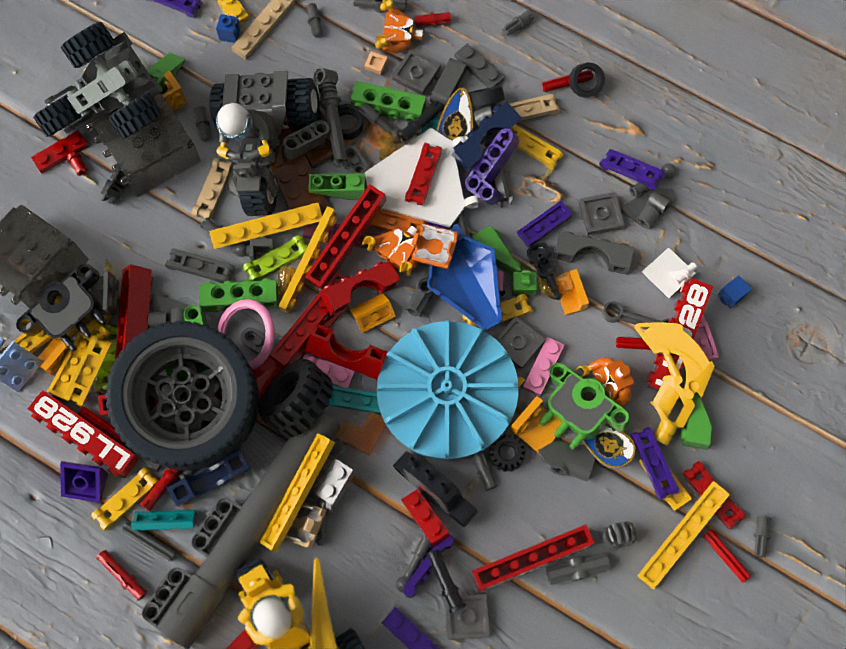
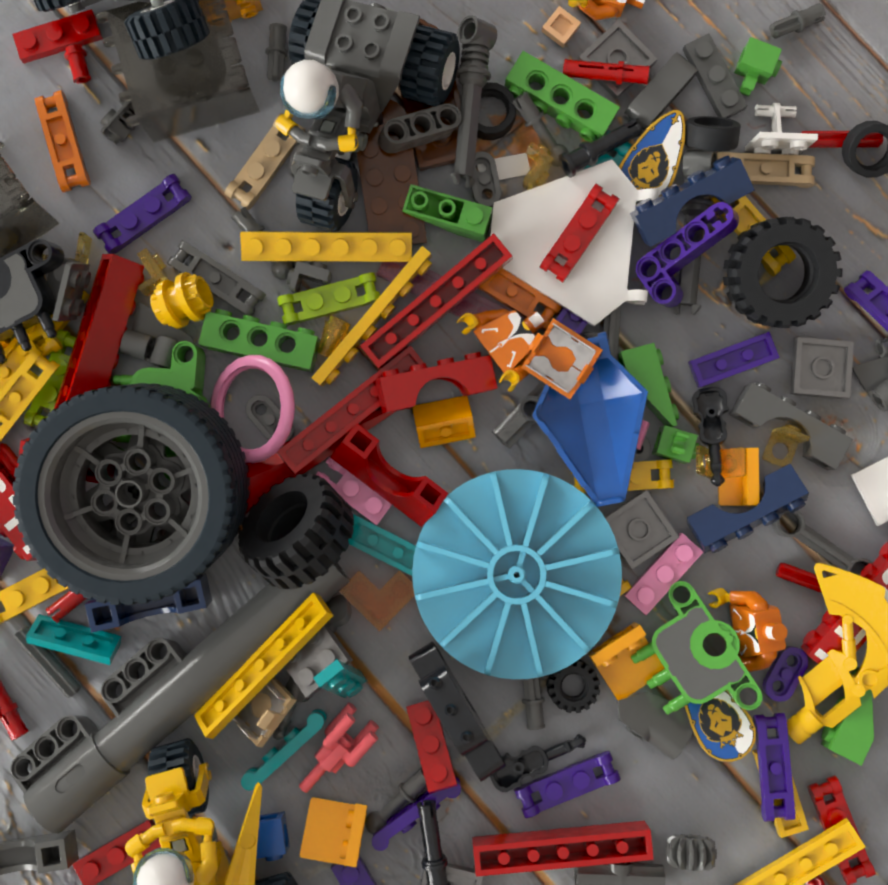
camera: 15 degrees right, 15 degrees up
none -> orange plate [34,90,91,193]
none -> dark purple plate [93,174,192,254]
none -> clear yellow bracket [137,248,169,296]
none -> yellow piece [150,272,214,329]
none -> teal plate [241,708,327,791]
none -> blue brick [256,811,290,861]
none -> coral plant [299,702,379,793]
none -> light orange bracket [300,797,368,868]
none -> teal plate [313,659,368,698]
none -> white sticker [477,153,531,180]
none -> black piece [490,734,586,792]
none -> dark purple plate [514,751,621,818]
none -> red pin [563,59,650,85]
none -> dark blue arch [687,464,809,554]
none -> black tyre [723,217,843,328]
none -> bright green brick [734,37,782,97]
none -> white plate [745,103,818,155]
none -> clear yellow bracket [762,424,810,467]
none -> dark purple plate [762,646,808,702]

